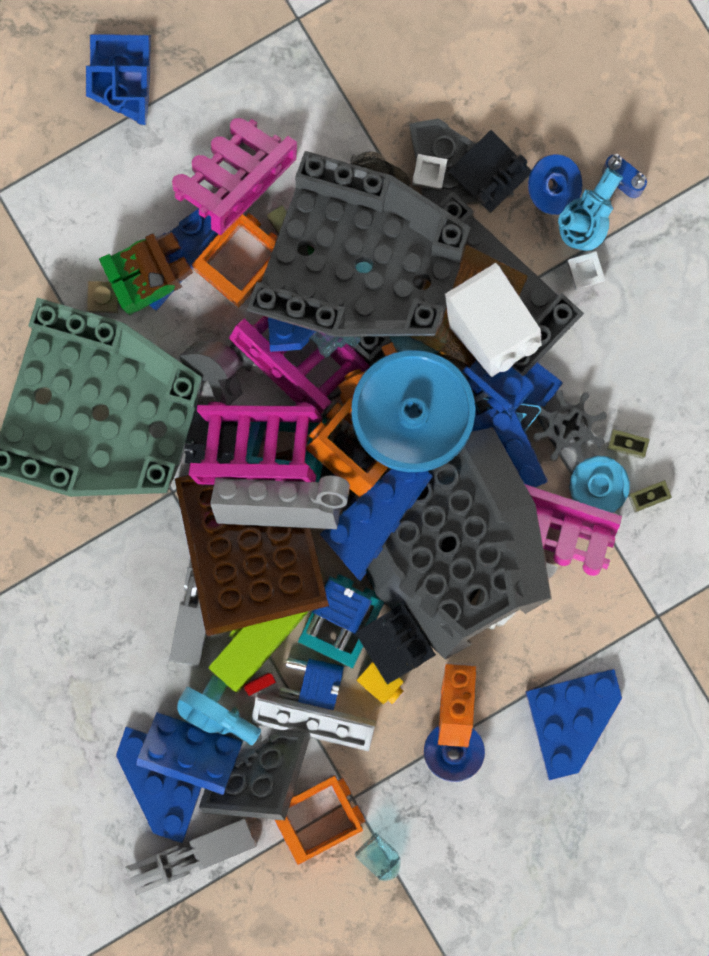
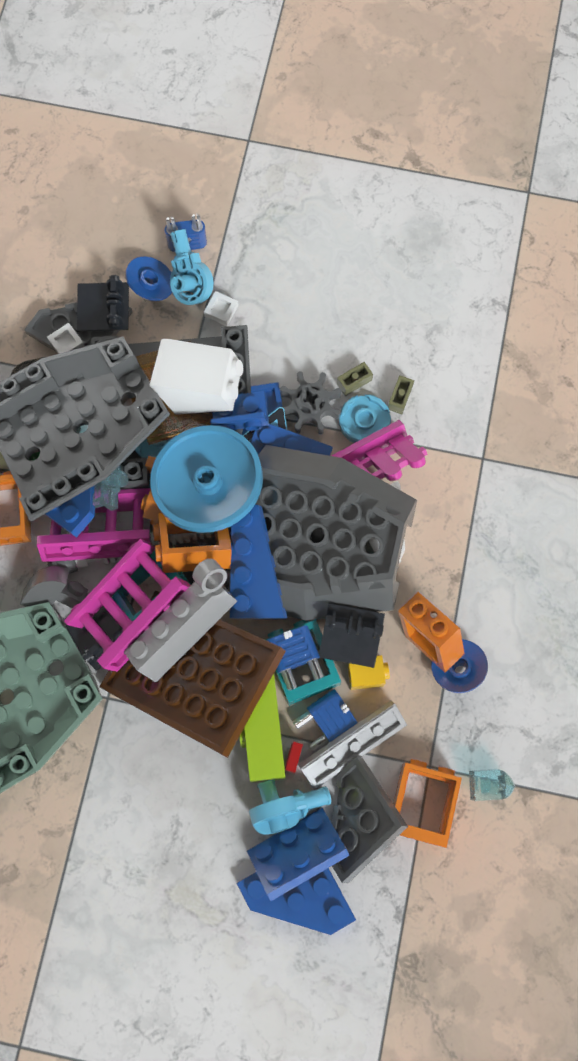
camera: 50 degrees left, 10 degrees down
light grey arm [125,818,257,896] -> none
light grey arm [169,558,207,667] -> none
blue plate [525,669,622,781] -> none

